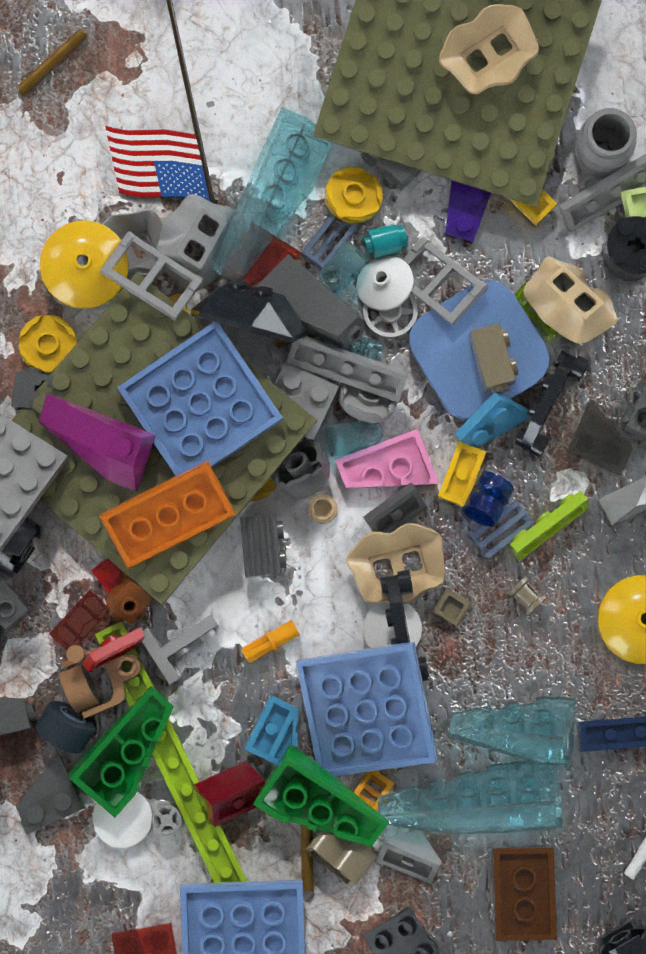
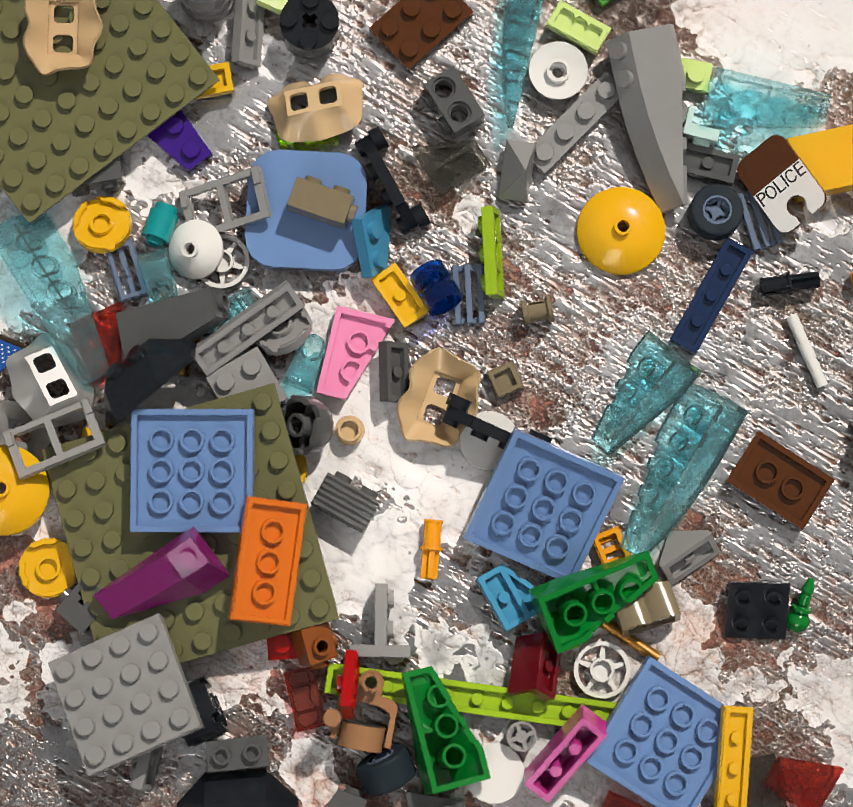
camera: 55 degrees left, 0 degrees up
none -> dark pink brick [524,704,607,803]
none -> white wheel [573,641,631,698]

